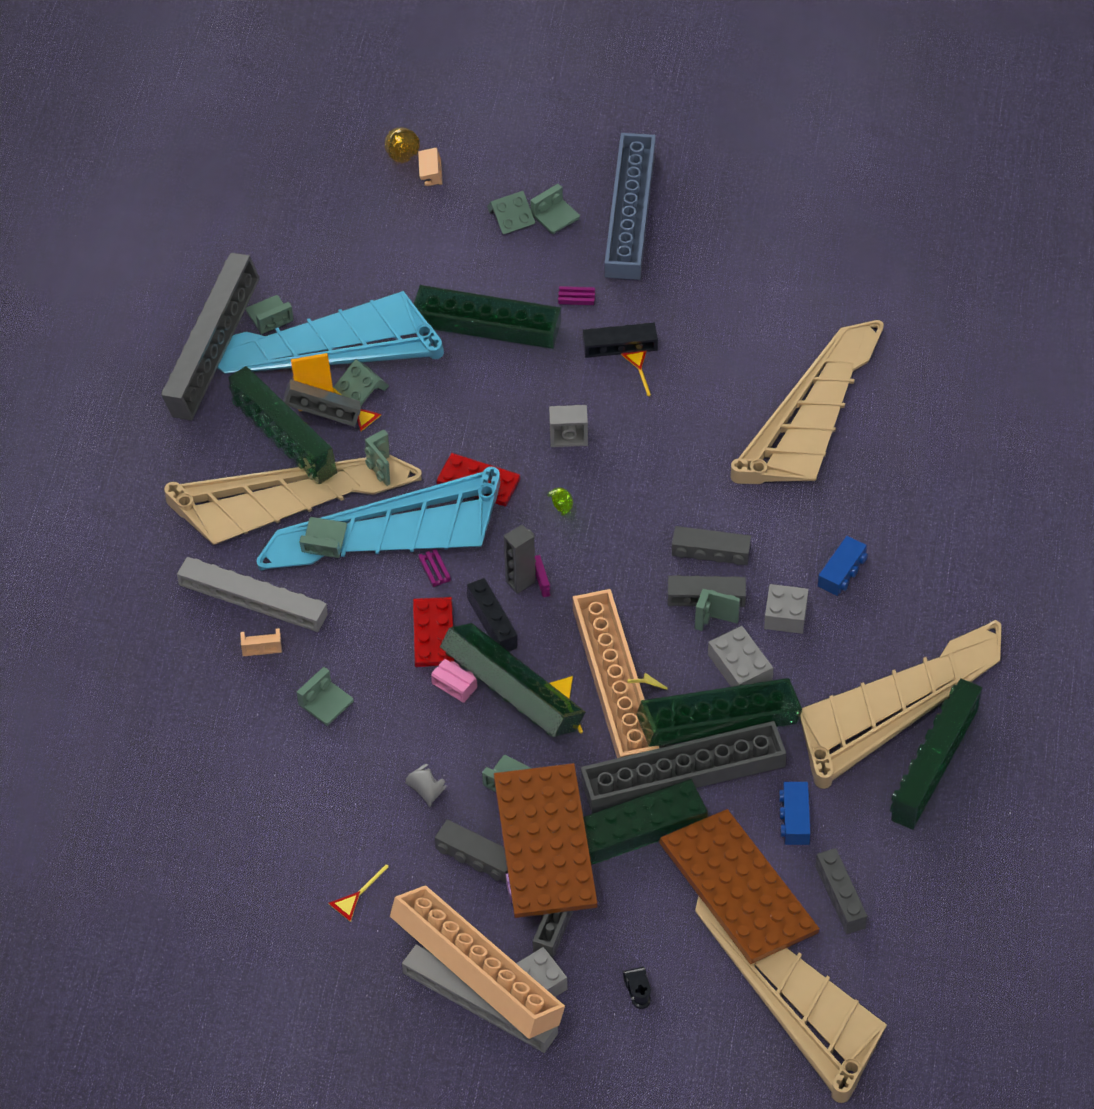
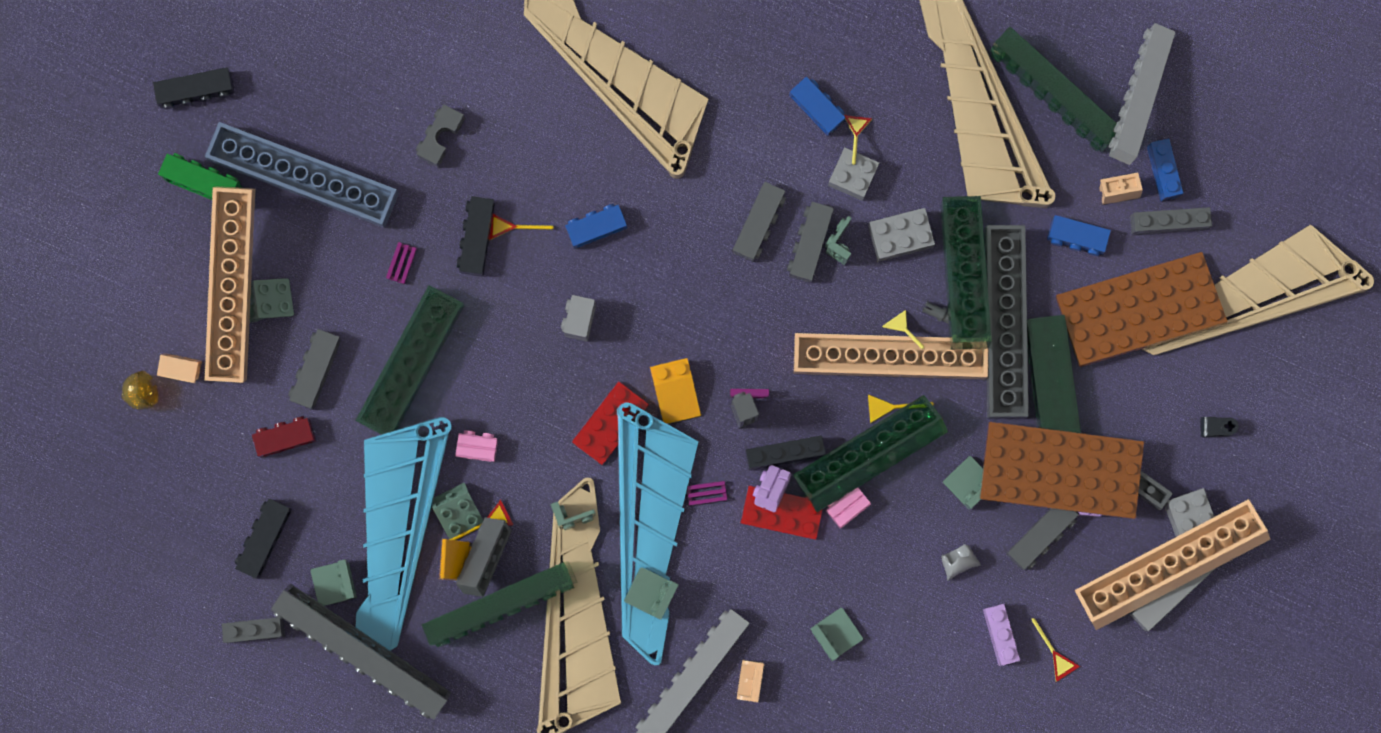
camera: 75 degrees left, 30 degrees up
sand green bracket [530,184,580,234] -> none
clear neon green hair [548,487,574,516] -> none
none -> black brick [153,67,235,110]
none -> green brick [158,153,243,200]
none -> light nougat brick [205,186,255,383]
none -> dark grey arch [222,617,285,643]
none -> black brick [235,499,292,579]
none -> dark red brick [252,416,316,458]
none -> dark grey brick [288,329,342,410]
none -> dark grey arch [416,104,465,168]
none -> bright pink brick [456,430,498,462]
none -> blue brick [565,204,627,249]
none -> light orange slope [650,358,701,424]
none -> lavender brick [753,465,791,512]
none -> light yellow piece [844,115,872,165]
none -> lavender brick [983,604,1020,666]
none -> light nougat hinge [1100,173,1143,205]
none -> light grey brick [1109,23,1175,165]
none -> blue brick [1147,139,1183,201]

